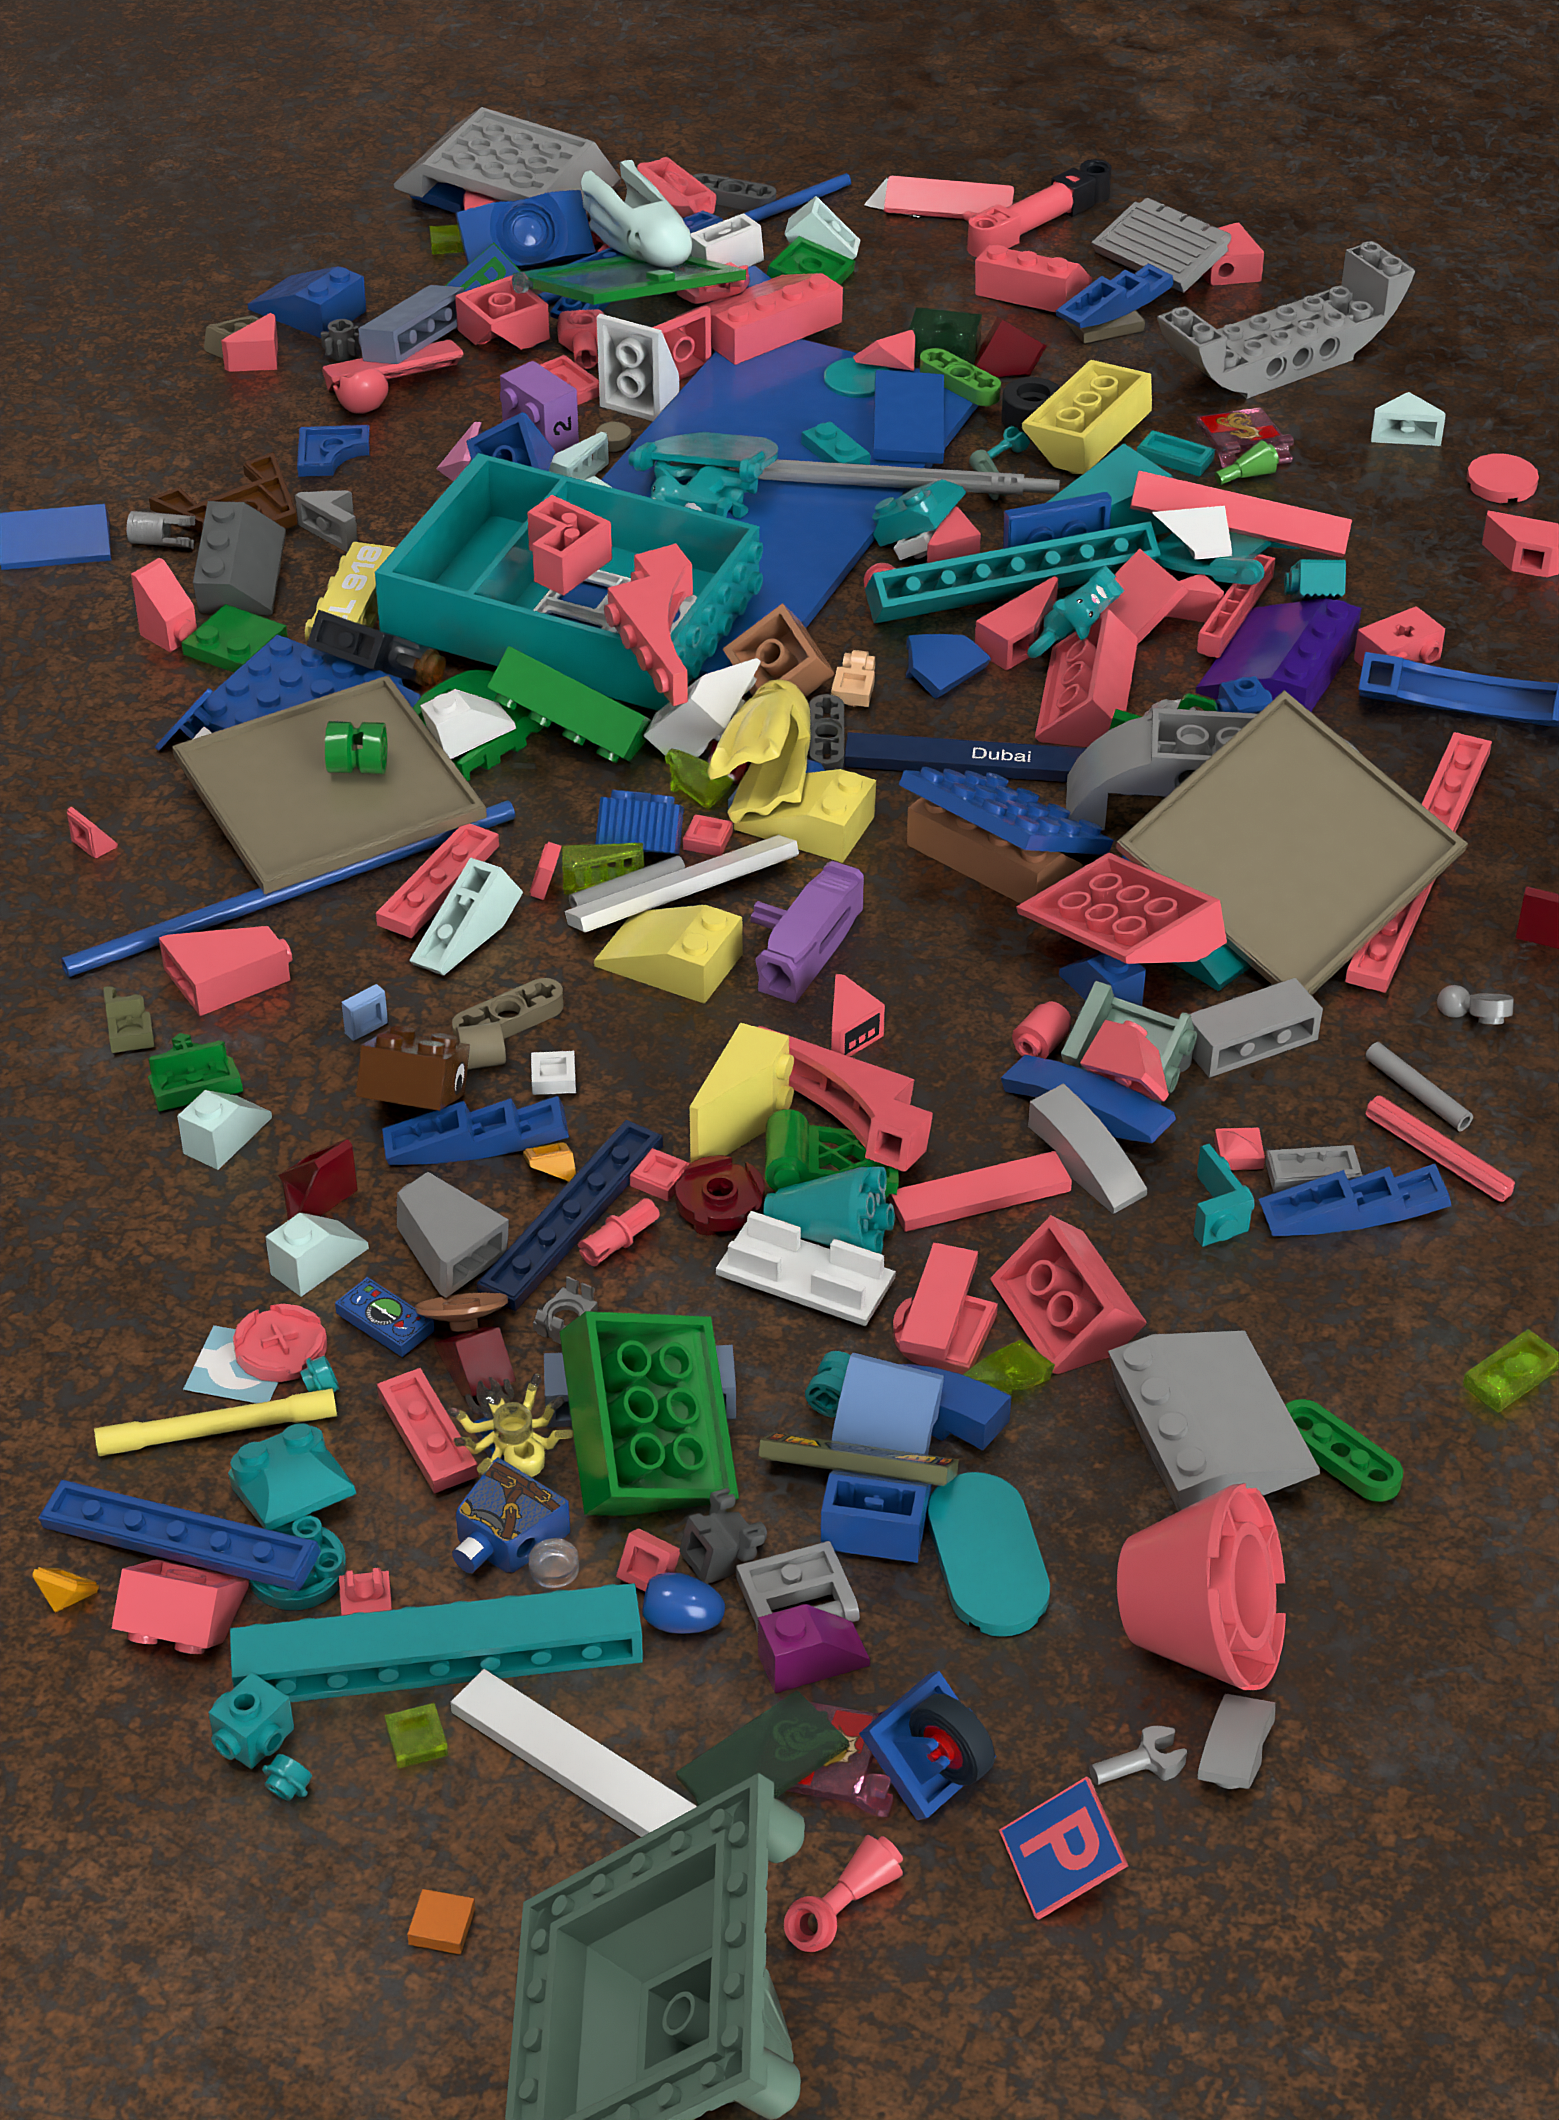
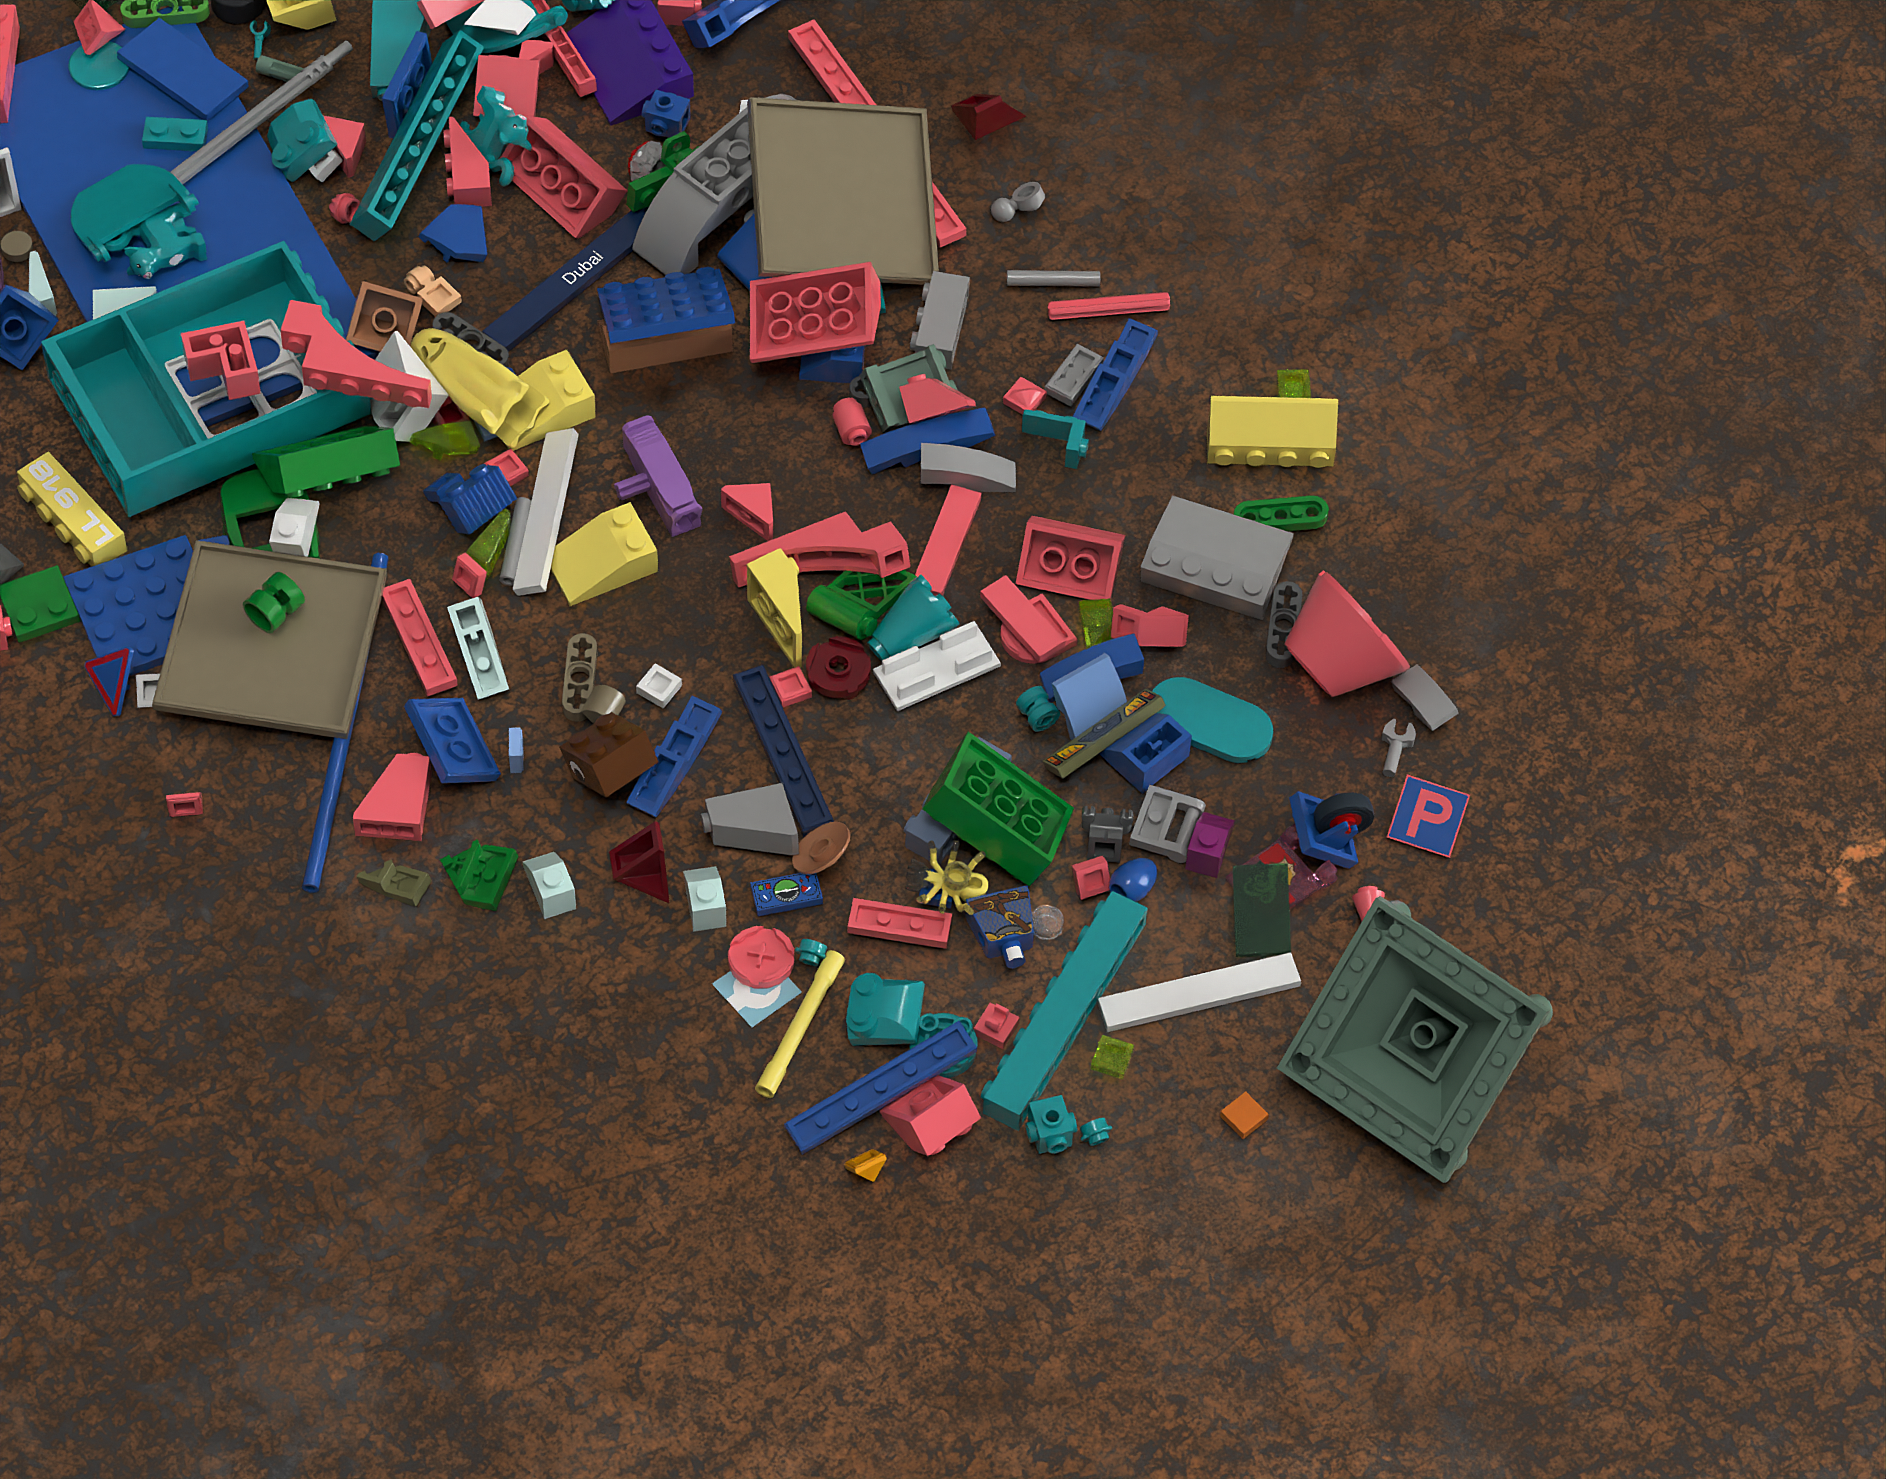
camera: 55 degrees left, 15 degrees up
black plate [307,610,446,686] -> none
dark red slope [434,1327,516,1402] -> none
light orange slope [523,1142,576,1181] -> none
light grey piece [533,1276,598,1344] -> none
coral axle [578,1198,660,1266] -> none
none -> blue tile [404,698,501,783]
none -> coral slope [1111,604,1189,647]
none -> light yellow slope [1207,396,1338,468]

